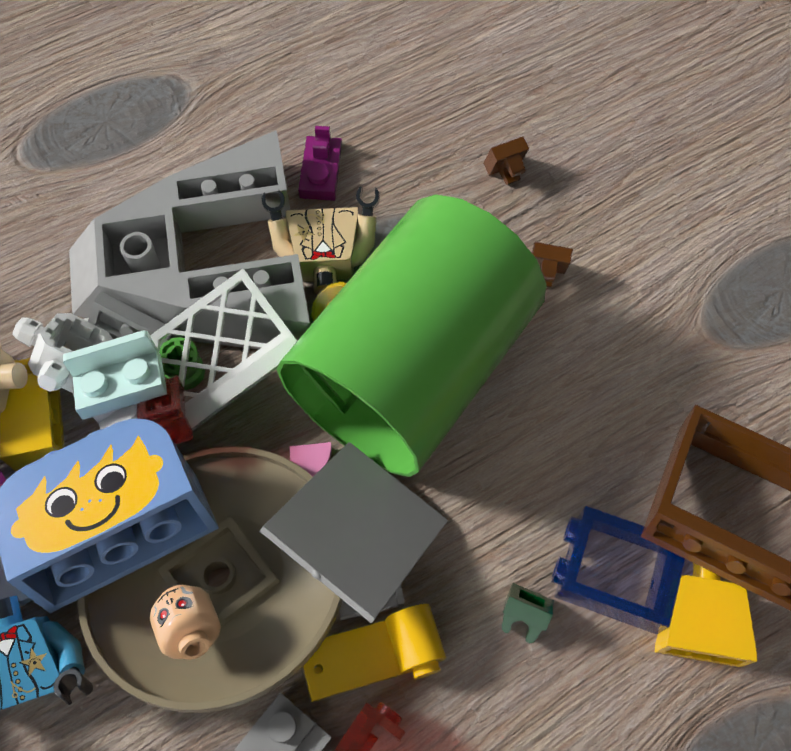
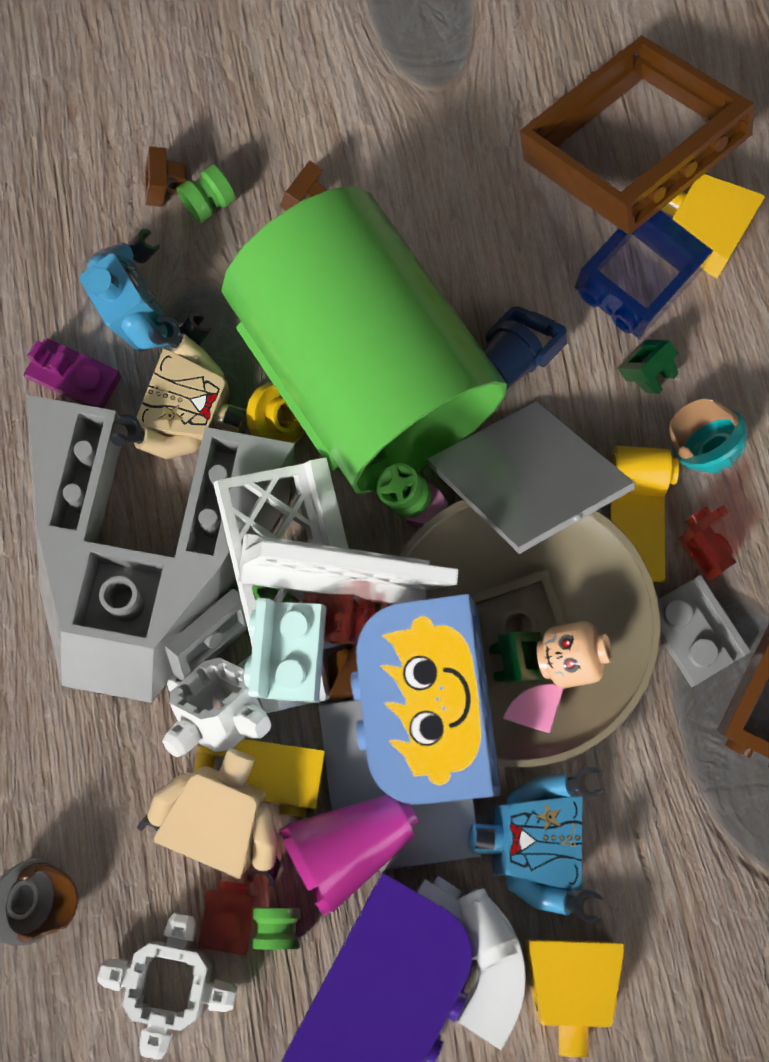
camera: 70 degrees left, 10 degrees up
none -> dark azure torso [79,229,211,352]
none -> bright green wheel [177,164,236,224]
none -> white fence [238,534,458,604]
none -> bright green wheel [377,463,432,518]
none -> dark blue piece [483,306,568,389]
none -> dark green tile [489,632,546,683]
none -> bright pink tile [503,685,564,734]
none -> piece [669,398,748,474]

